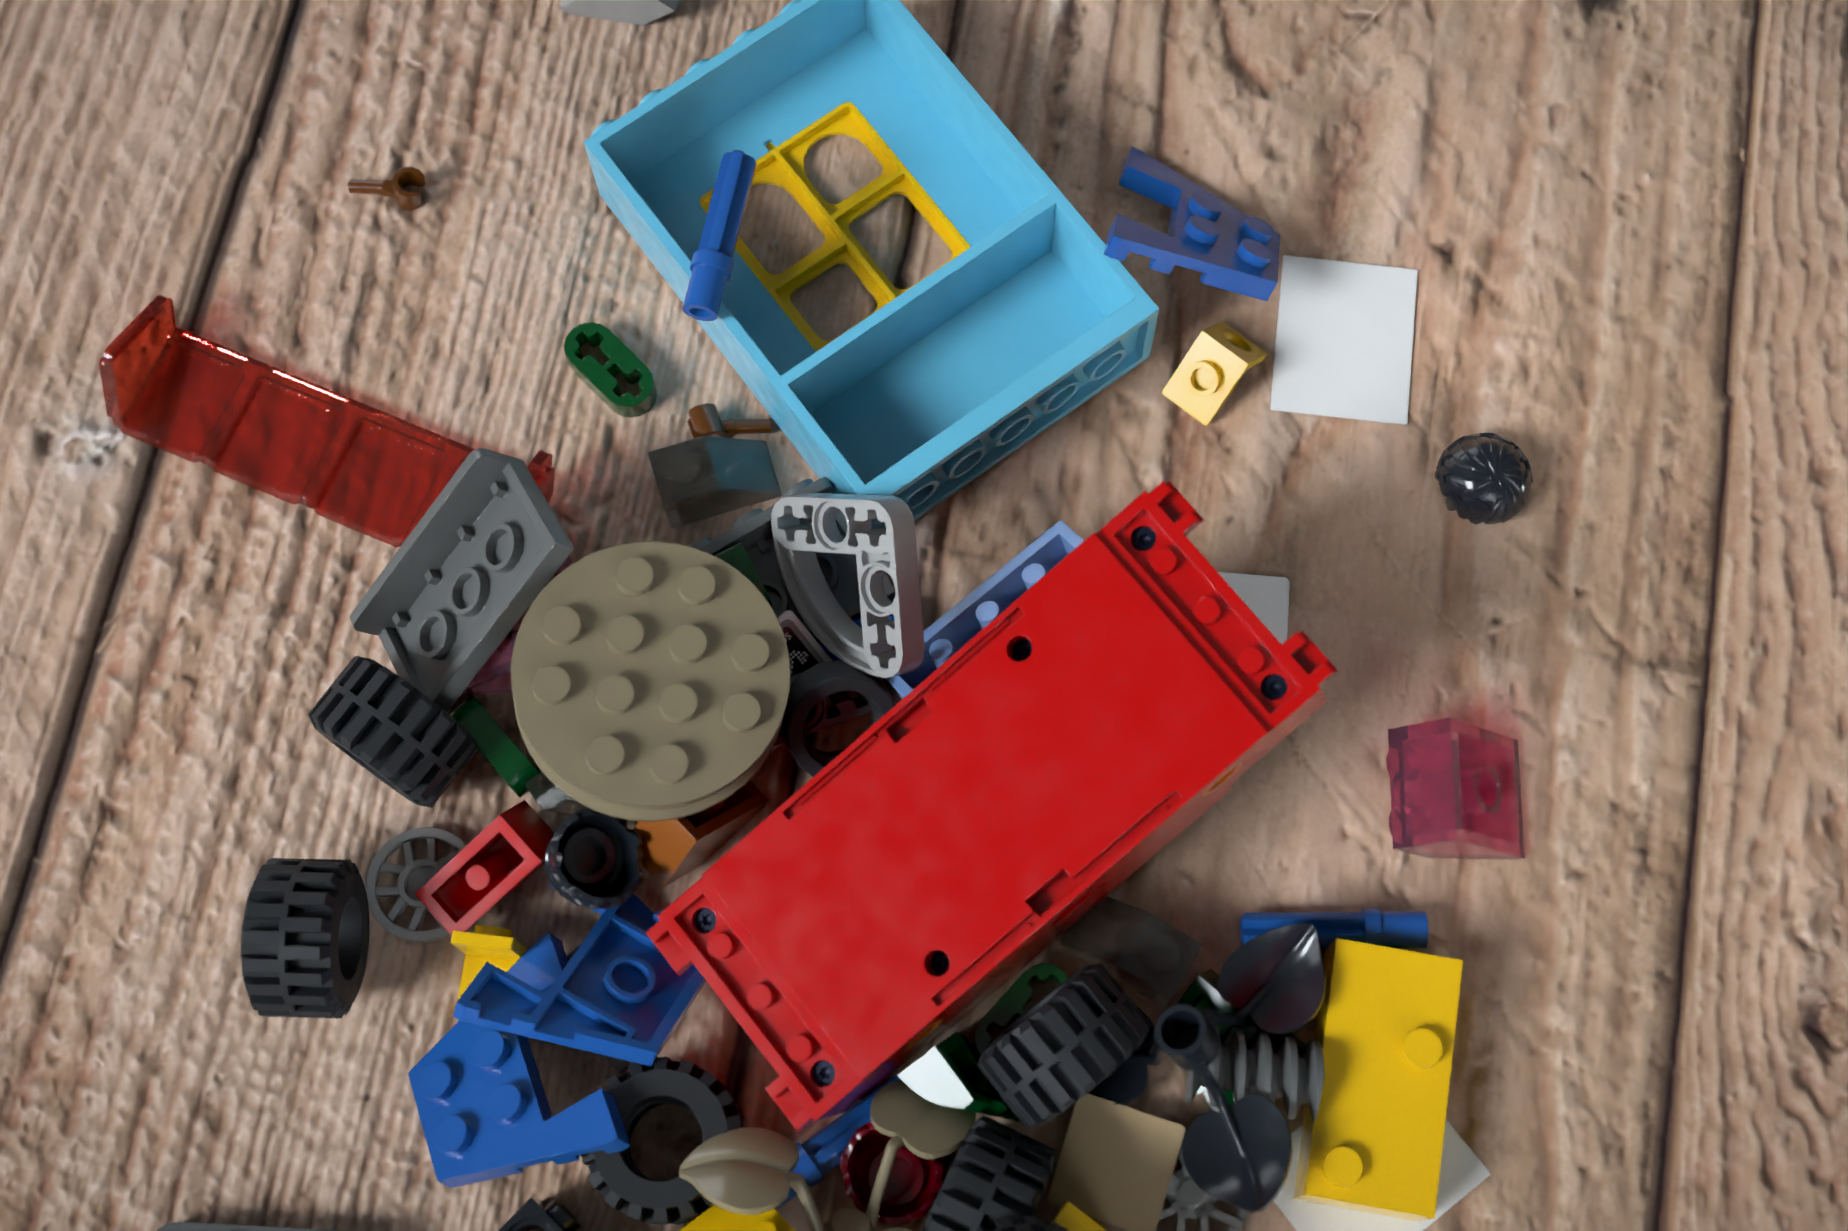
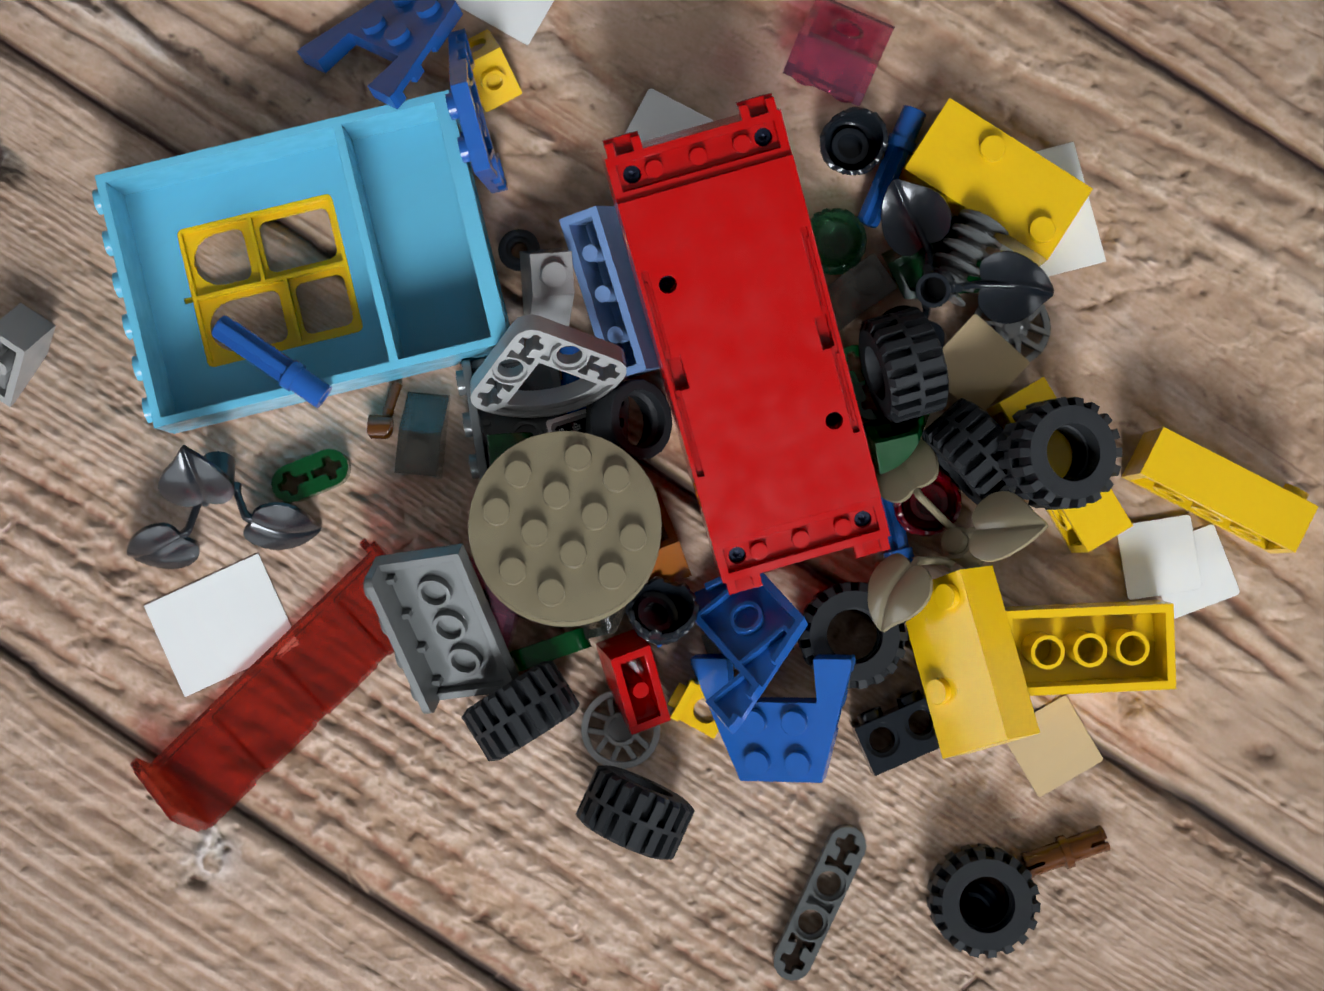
camera: 70 degrees left, 15 degrees up
reddish brown hand [348,167,425,210] -> none
none -> black plant [127,445,322,569]
none -> white sticker [144,554,300,697]
none -> blue wing [445,28,508,194]
none -> black plate [498,229,540,272]
none -> light grey slope [519,248,575,327]
none -> clear green hair [810,208,867,275]
none -> black hair [819,107,888,176]

